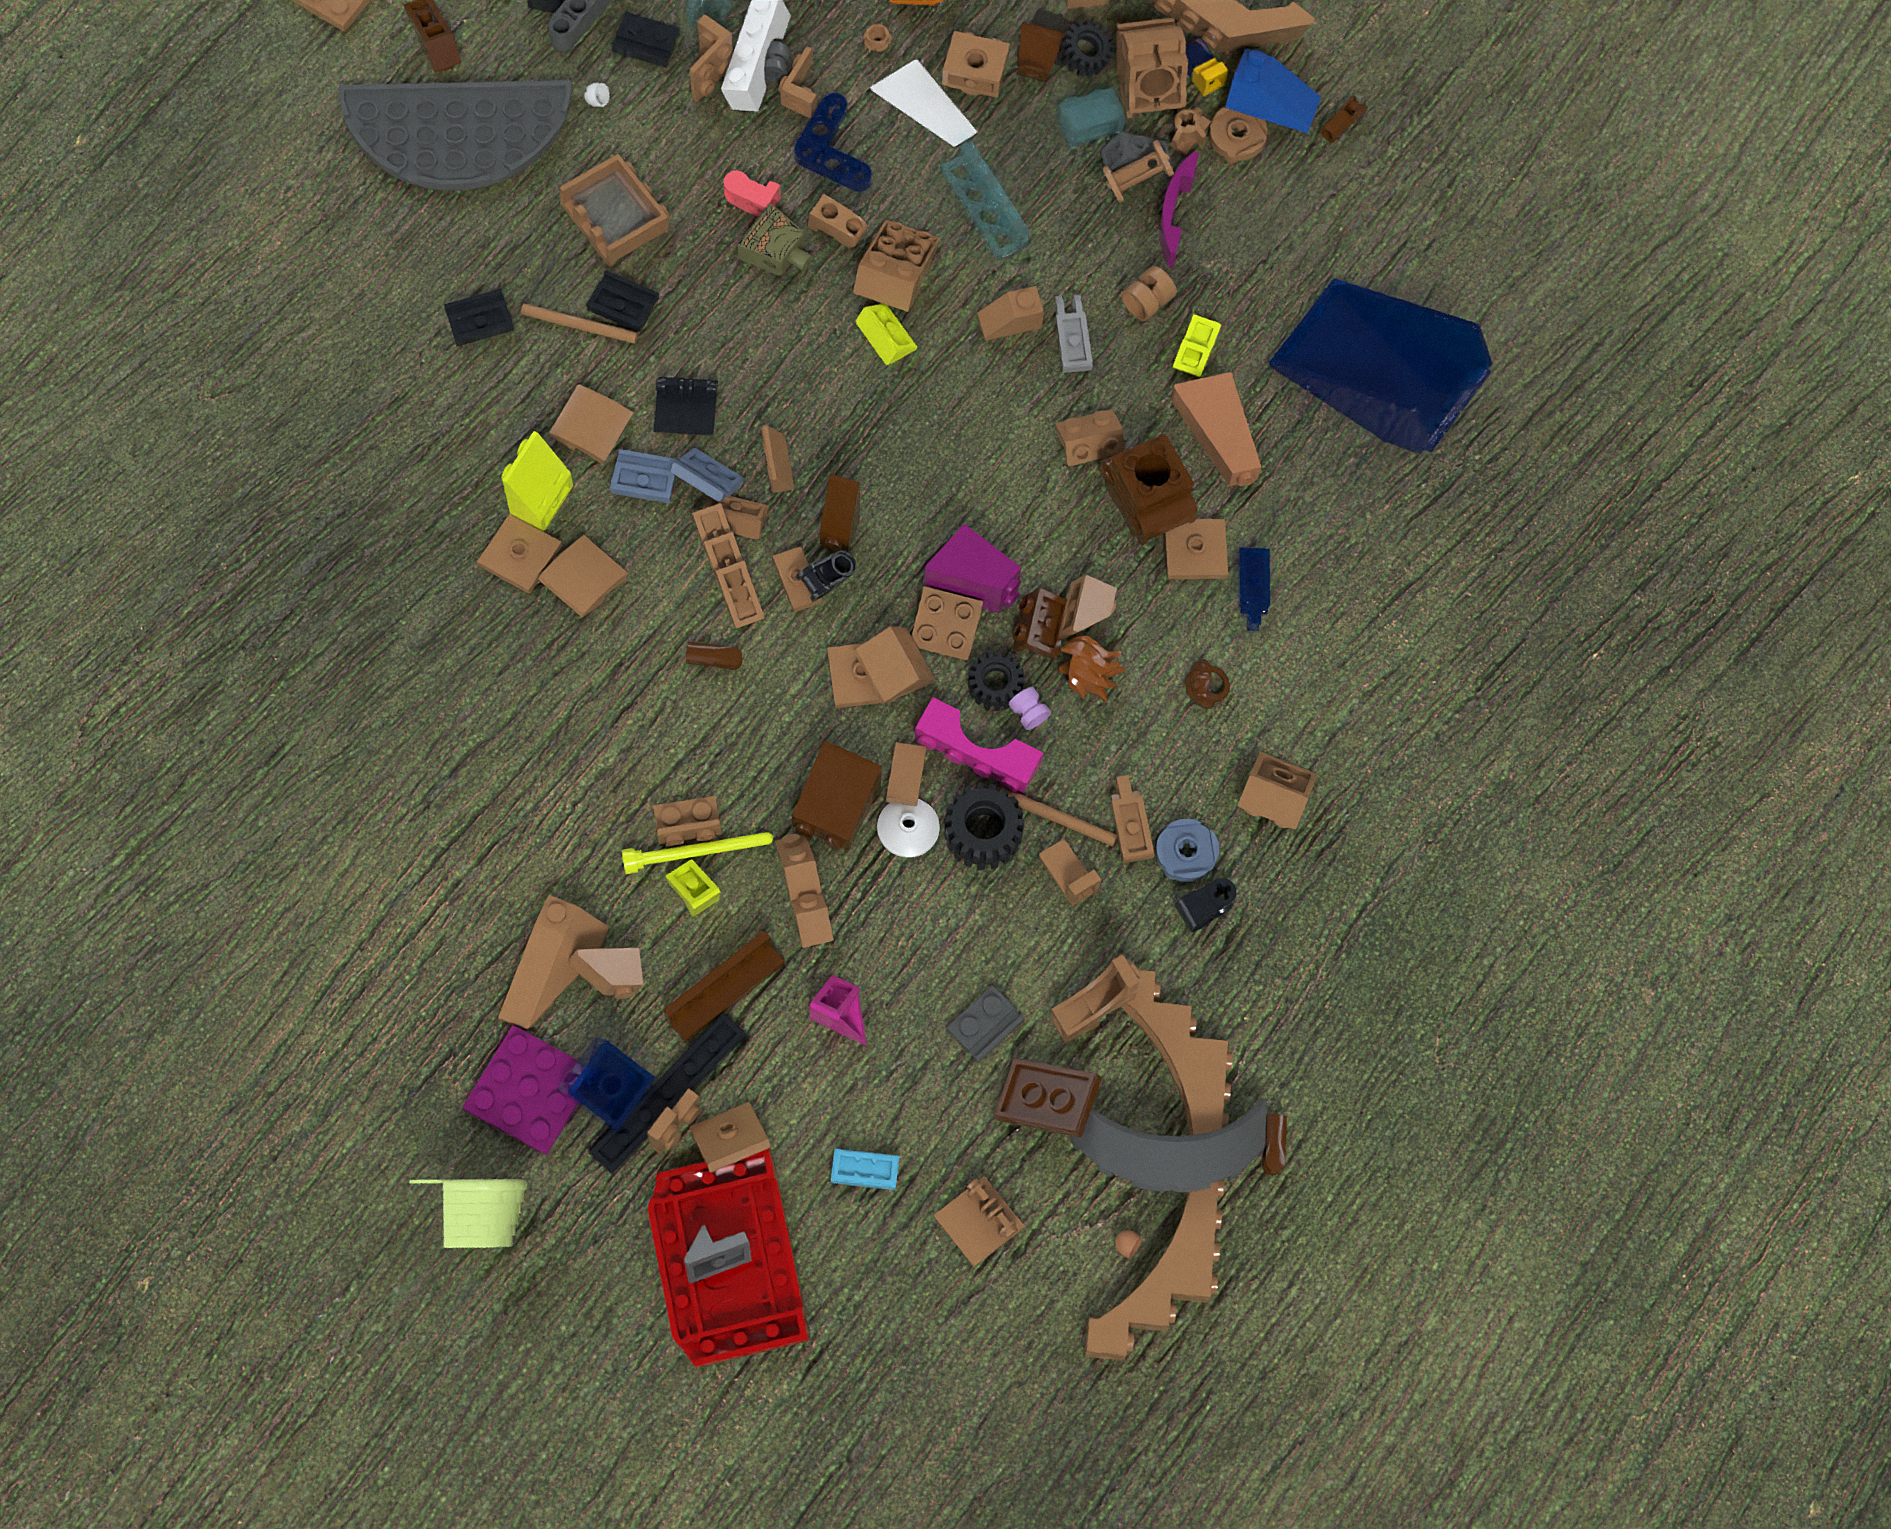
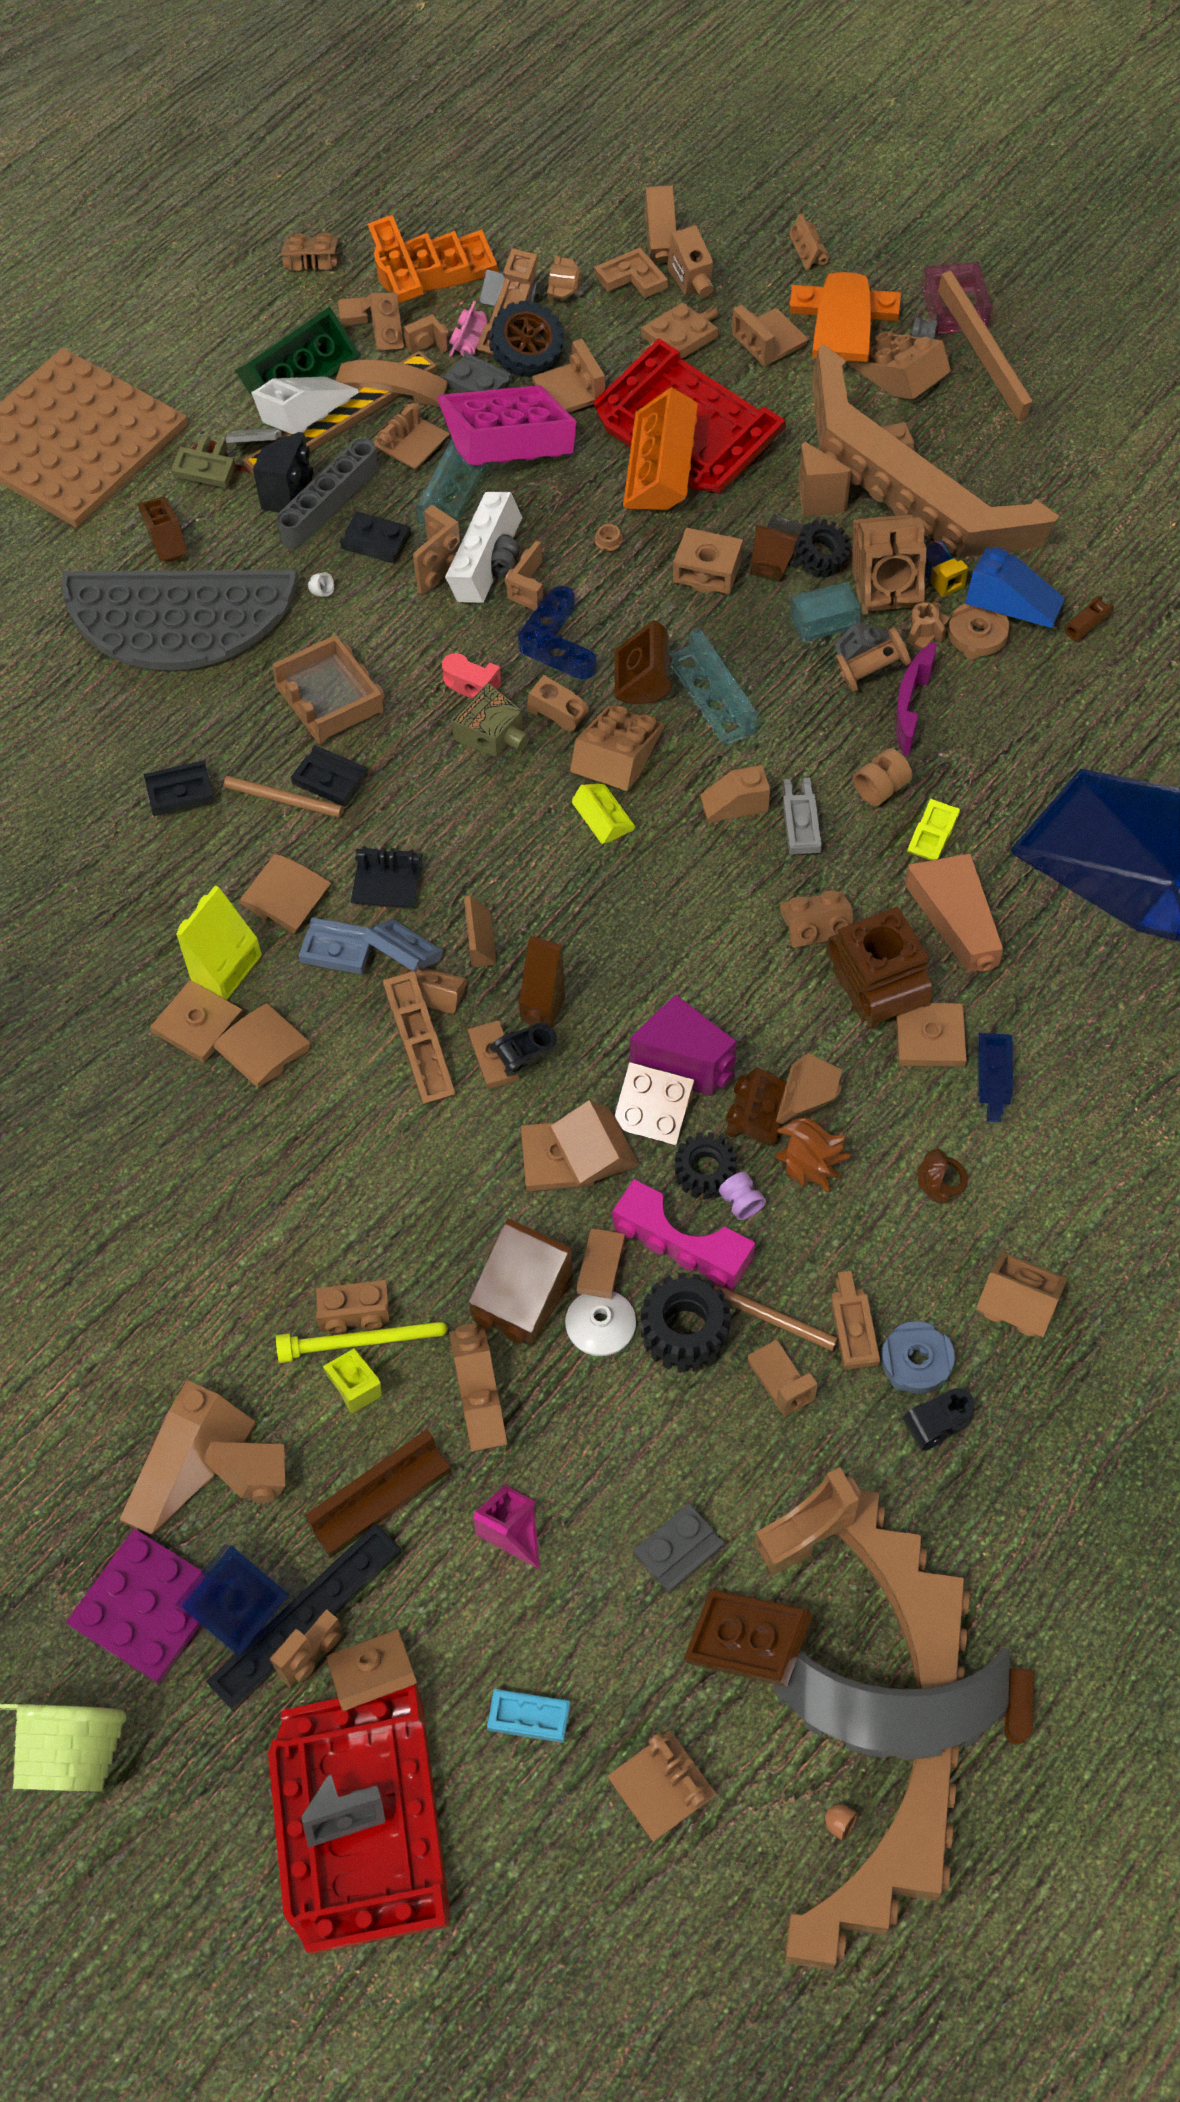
camera: 10 degrees right, 10 degrees down
reddish brown bar [686,642,743,670] -> none
white sticker [870,59,977,147] -> none
none -> reddish brown brick [615,620,673,704]

